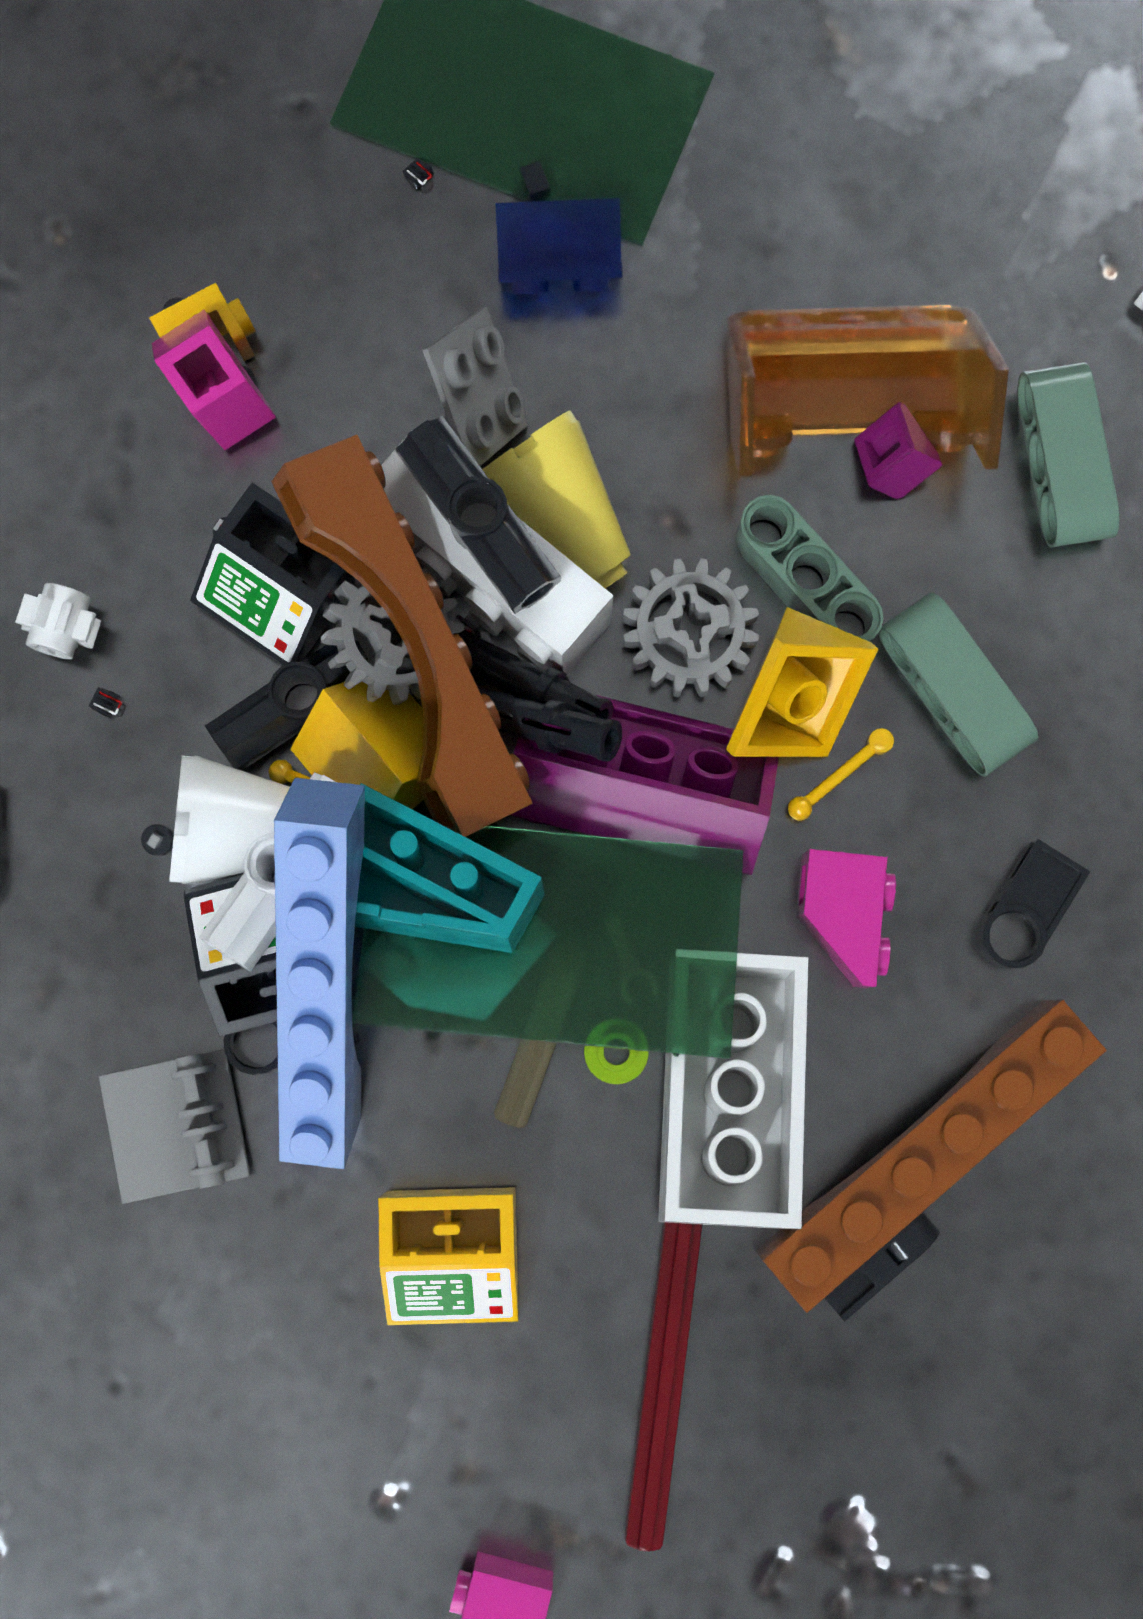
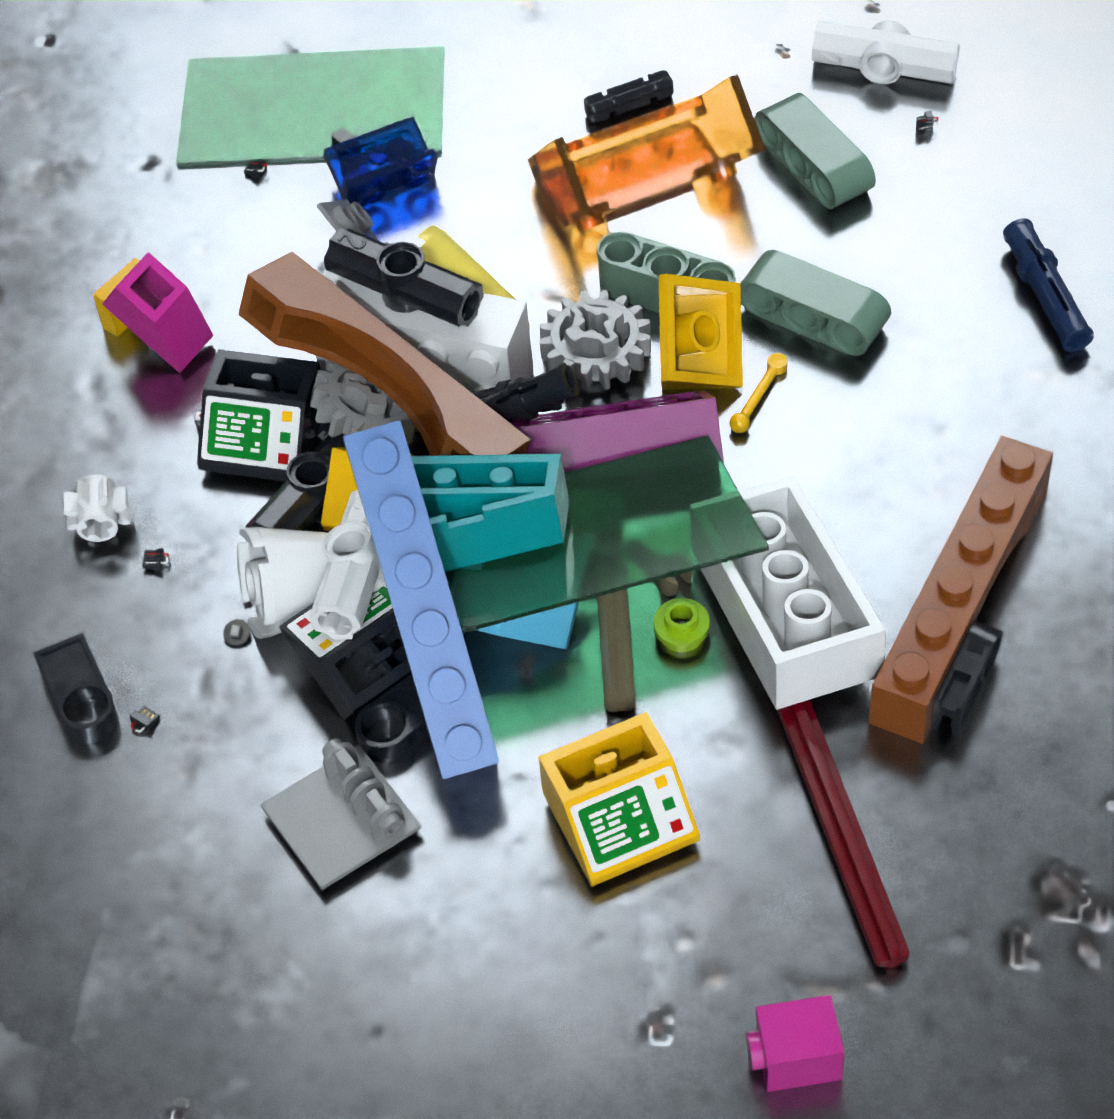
camera: 20 degrees left, 30 degrees down
dark pink slope [796,849,896,988] -> none
magenta slope [854,402,942,499] -> none
black piece [976,839,1090,969] -> none
none -> piece [130,706,160,733]
none -> black axle [583,70,674,124]

